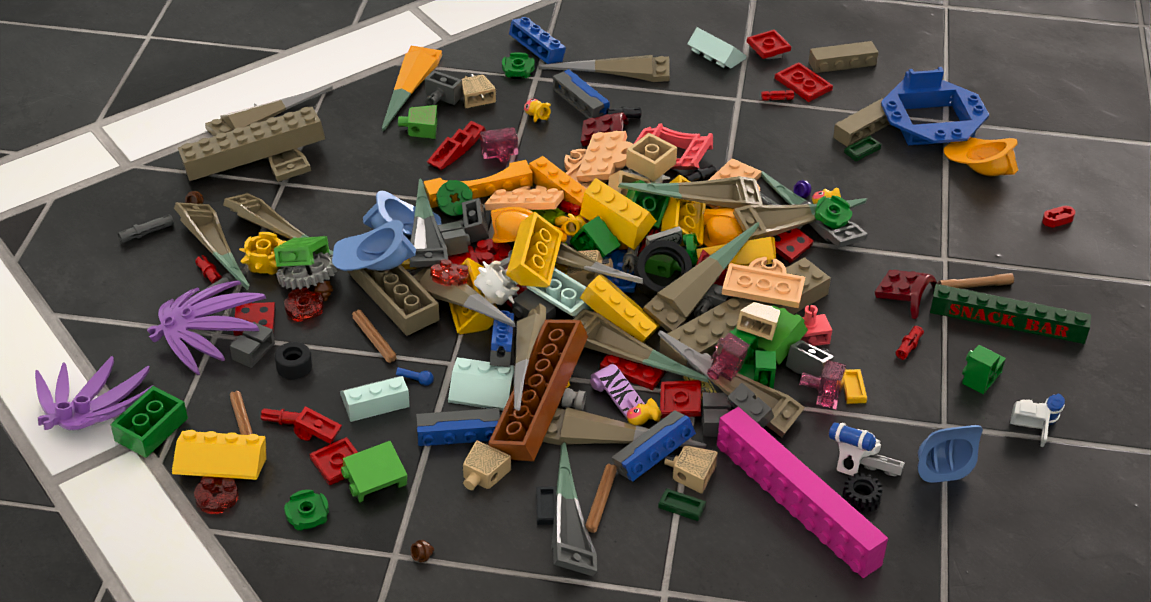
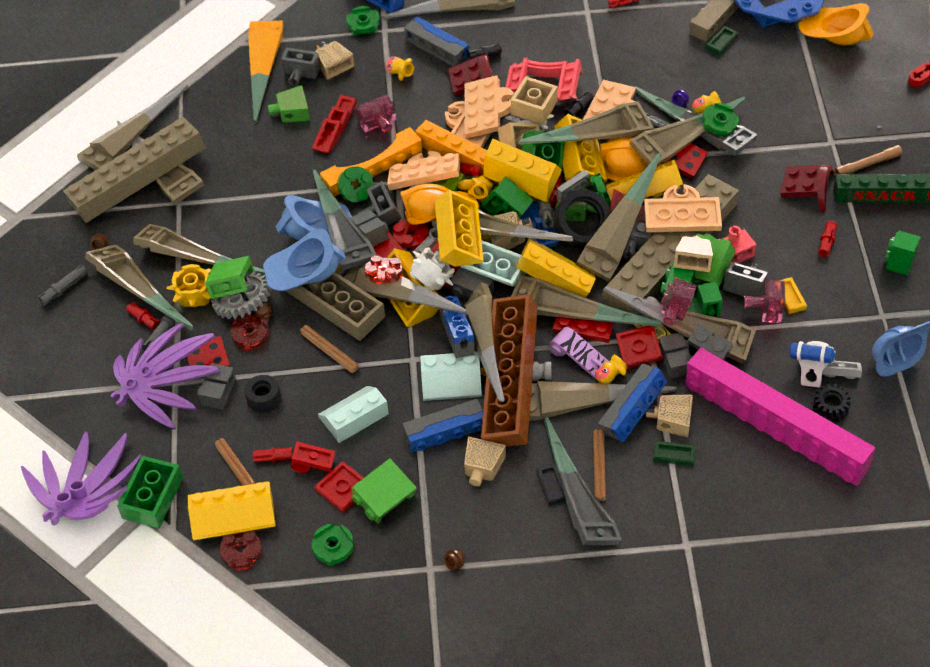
camera: 10 degrees left, 10 degrees up
blue bar [396,367,434,385] -> none

